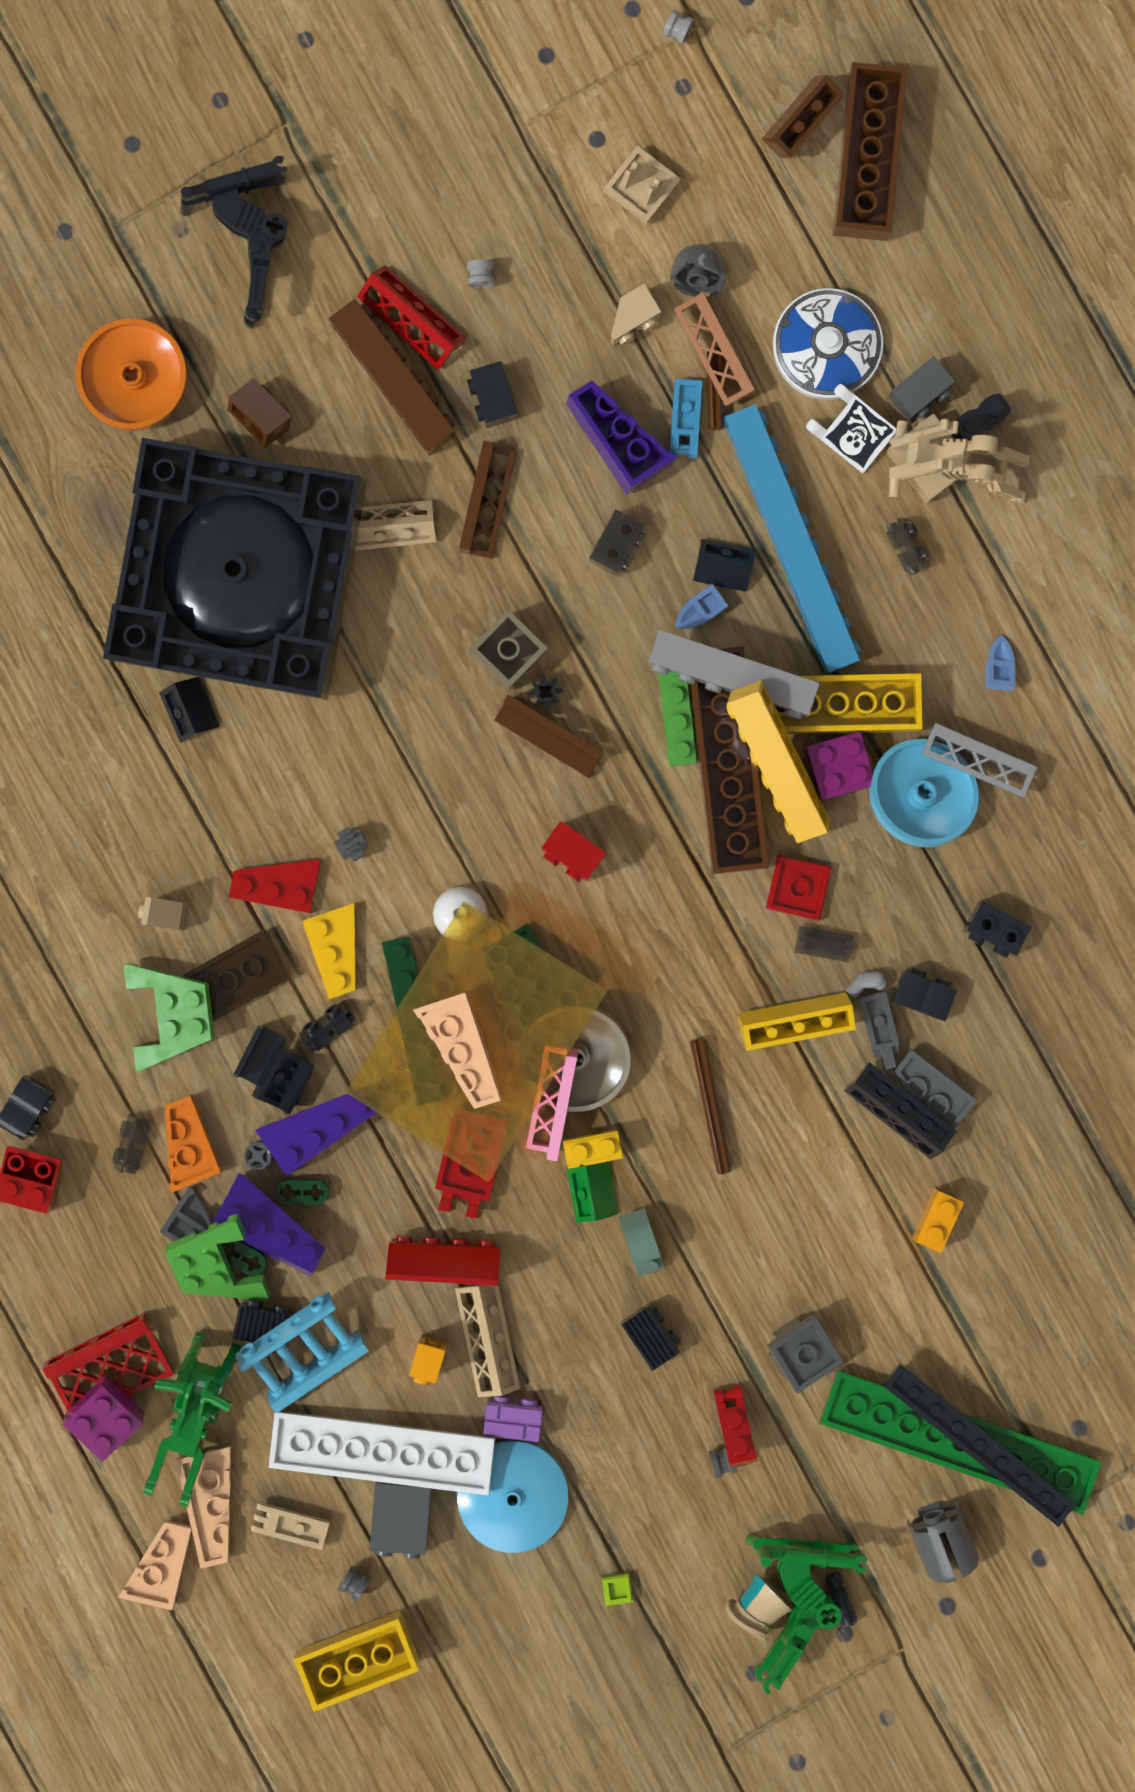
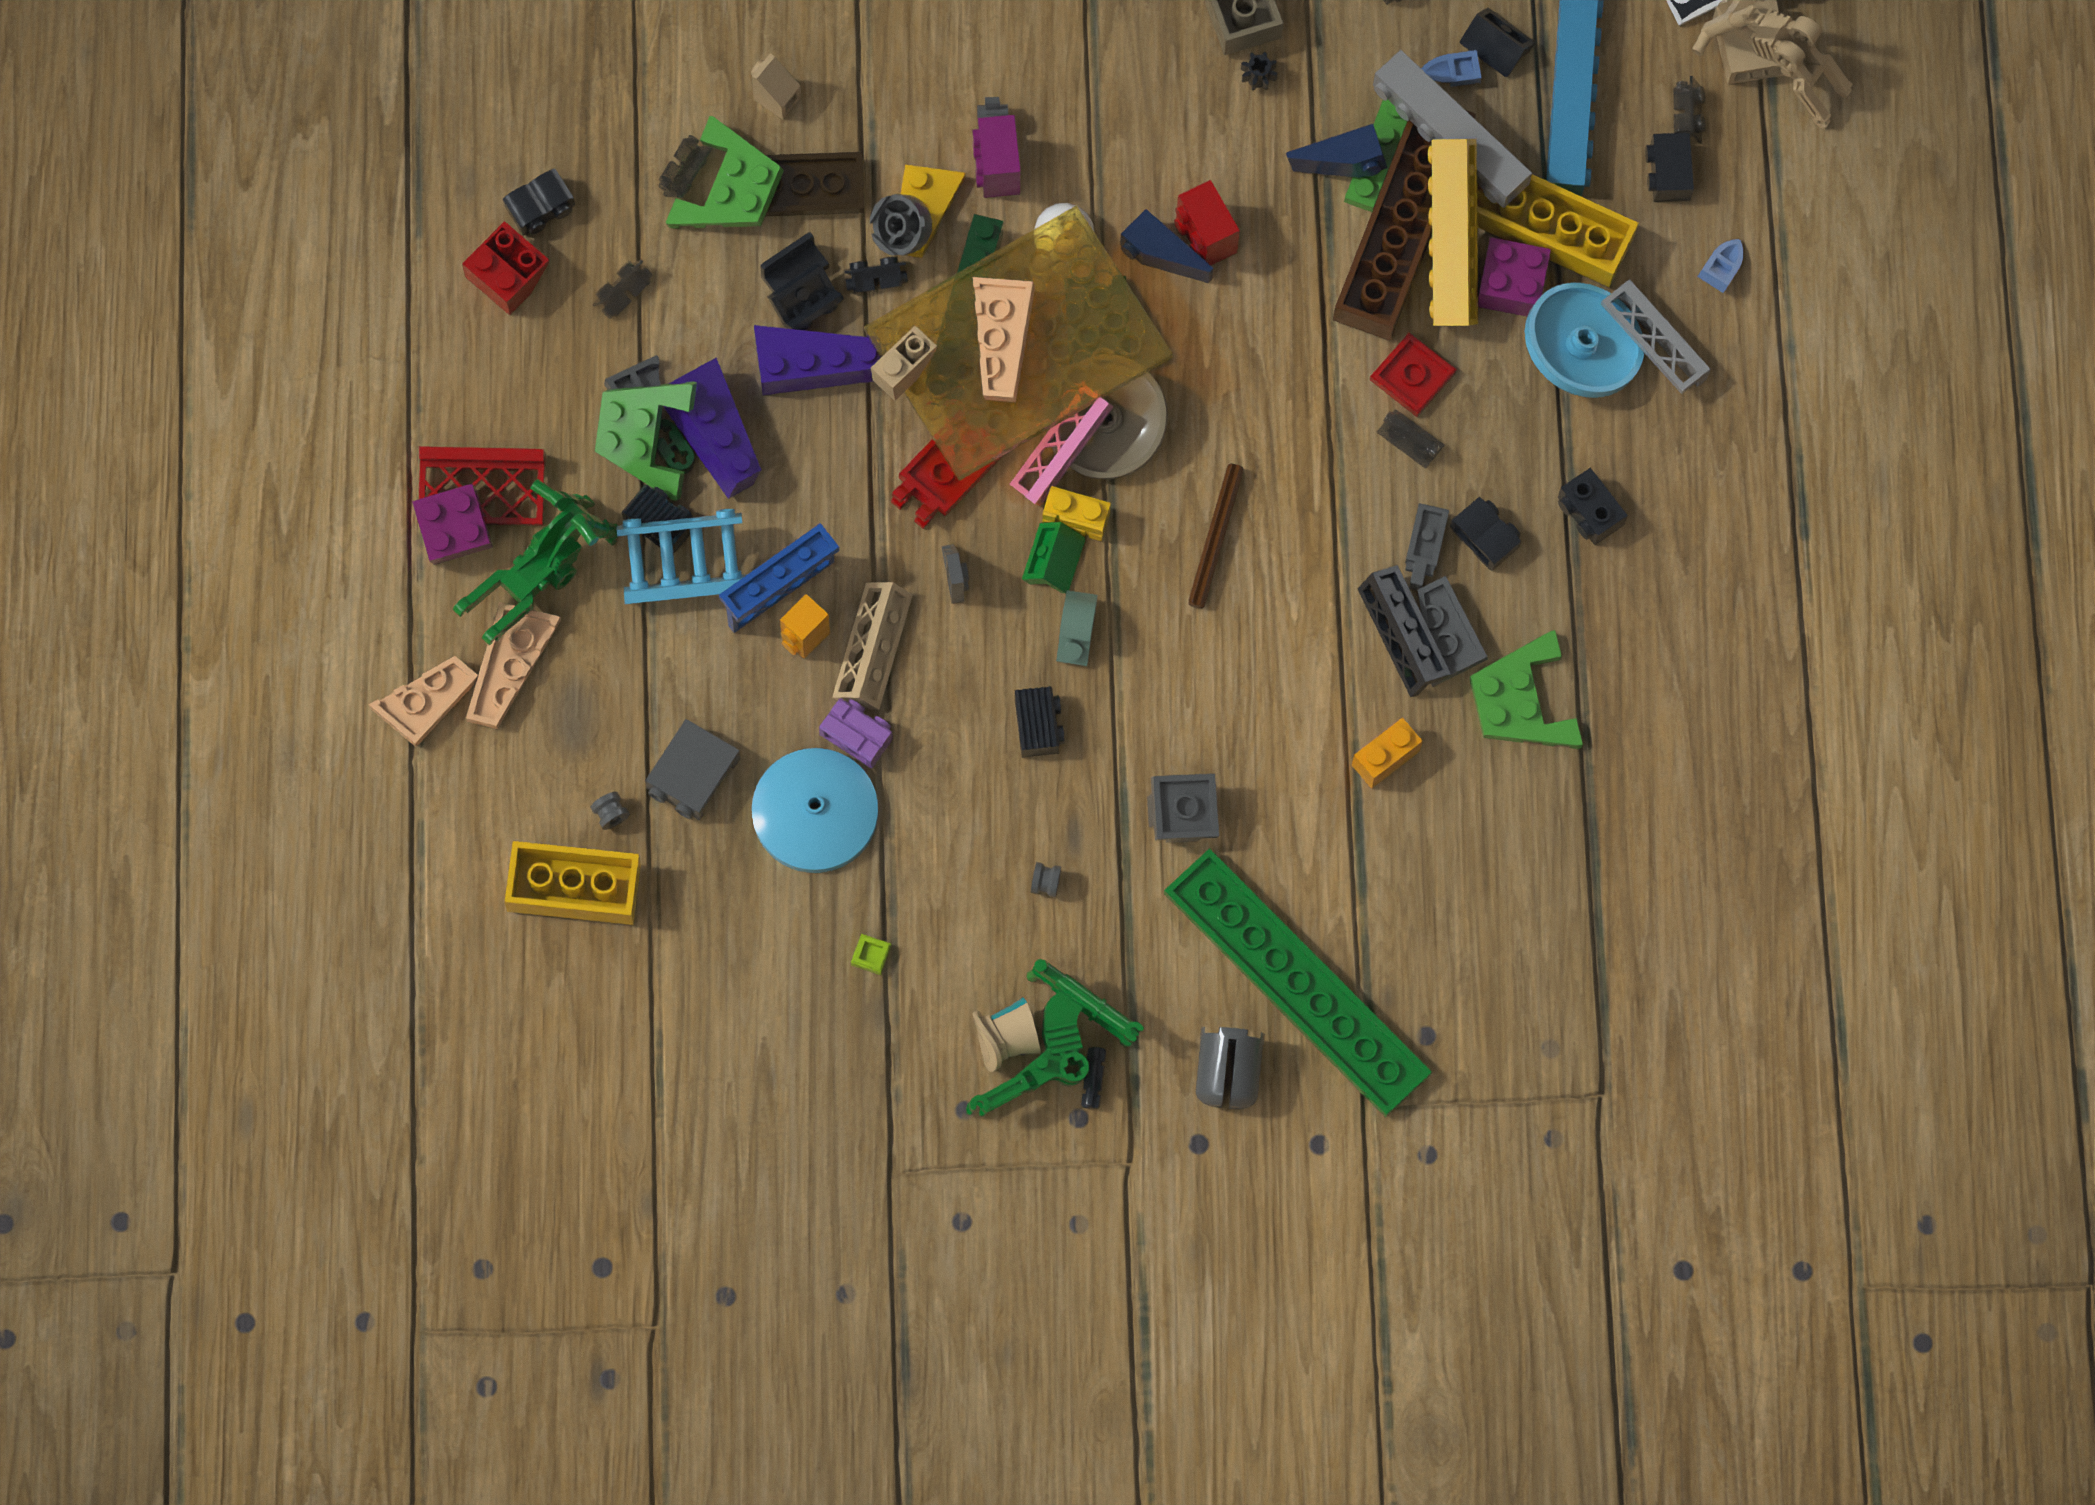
camera: 25 degrees right, 15 degrees down
orange wing [165,1095,223,1193] -> none
red wing [228,859,321,914] -> none
dark grey wheel [244,1141,273,1170] -> none
tan hinge [250,1502,330,1550] -> none
white plate [268,1411,496,1495] -> none
dark green beam [276,1179,330,1205] -> none
red slope [385,1235,501,1286] -> none
reddish brown fence [494,695,603,778] -> none
red plate [713,1384,757,1467] -> none
yellow brick [737,992,856,1051] -> none
light grey arm [845,971,887,999] -> none
black plate [882,1363,1076,1527] -> none
black brick [952,393,1011,441] -> none
none -> clear smoke hinge [658,135,713,198]
none -> blue fence [719,523,840,633]
none -> dark grey cylinder [870,194,932,256]
none -> tan slope [871,326,937,401]
none -> dark grey wing [941,544,969,603]
none -> magenta brick [972,115,1021,198]
none -> dark blue slope [1120,209,1213,283]
none -> dark blue slope [1286,124,1388,178]
none -> bright green wing [1469,630,1583,749]
none -> black brick [1645,133,1694,202]

